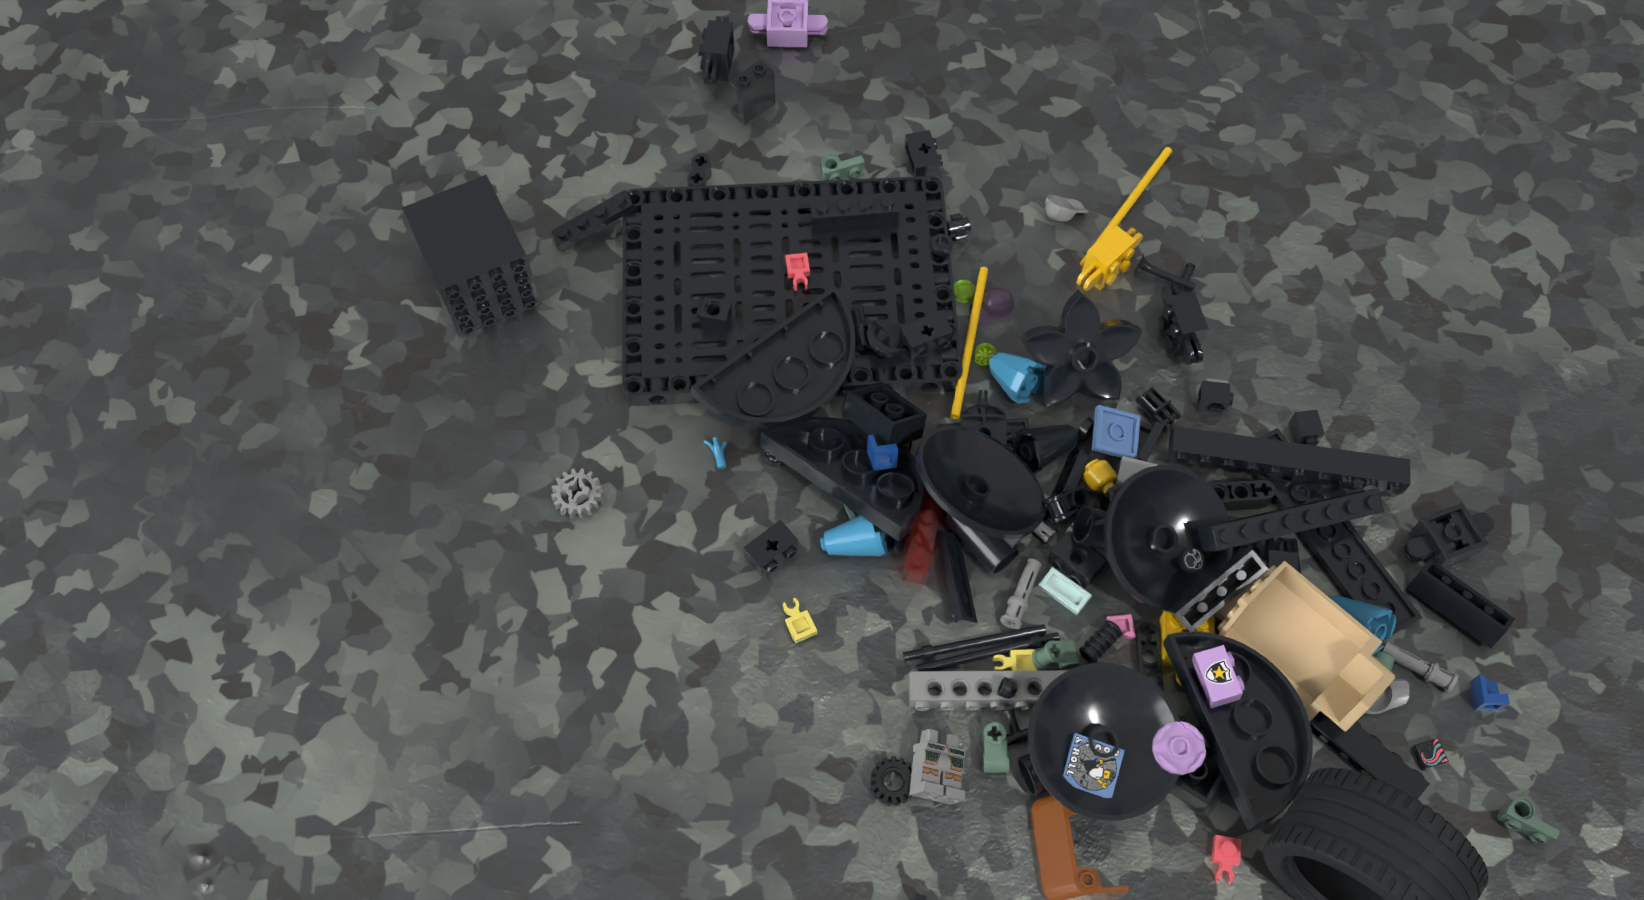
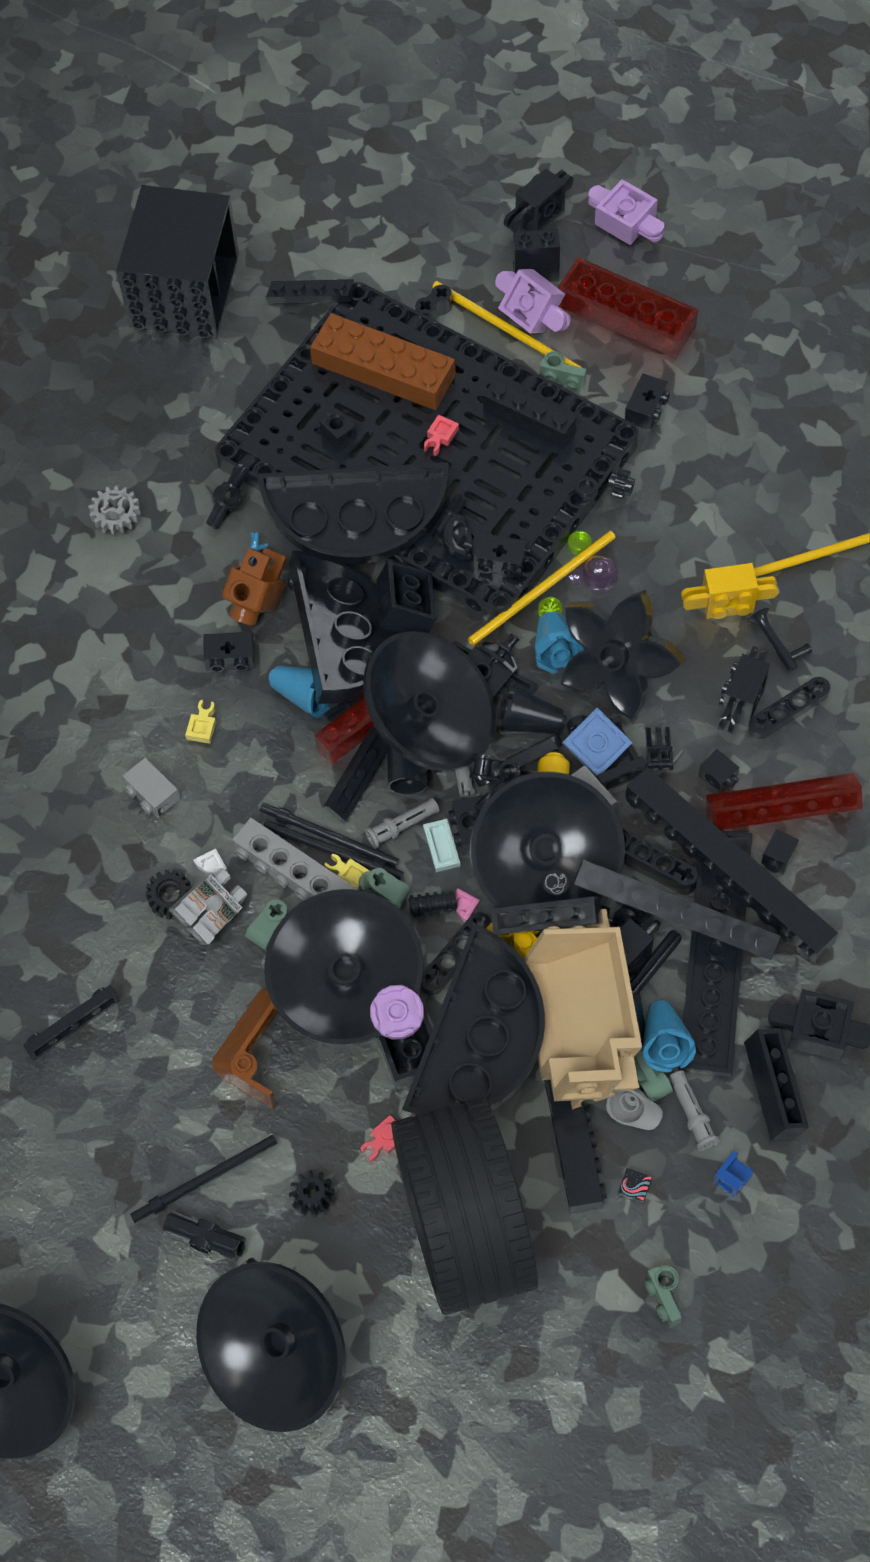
camera: 40 degrees right, 0 degrees up
blue panel [867,435,898,471] -> none
black hinge [997,676,1018,699] -> none
light grey cap [1045,194,1089,222] -> none
tile [1063,733,1125,798] -> none
lavender brick [1192,645,1244,708] -> none
none -> light grey hinge [123,757,181,819]
none -> white tile [193,849,228,874]
none -> black axle [206,464,249,529]
none -> dark orange piece [222,548,288,626]
none -> dark orange brick [310,313,456,410]
none -> yellow piece [432,281,582,368]
none -> lavender brick [495,269,570,334]
none -> clear red brick [557,257,698,358]
none -> clear red brick [705,773,862,830]
none -> black beam [748,677,830,739]

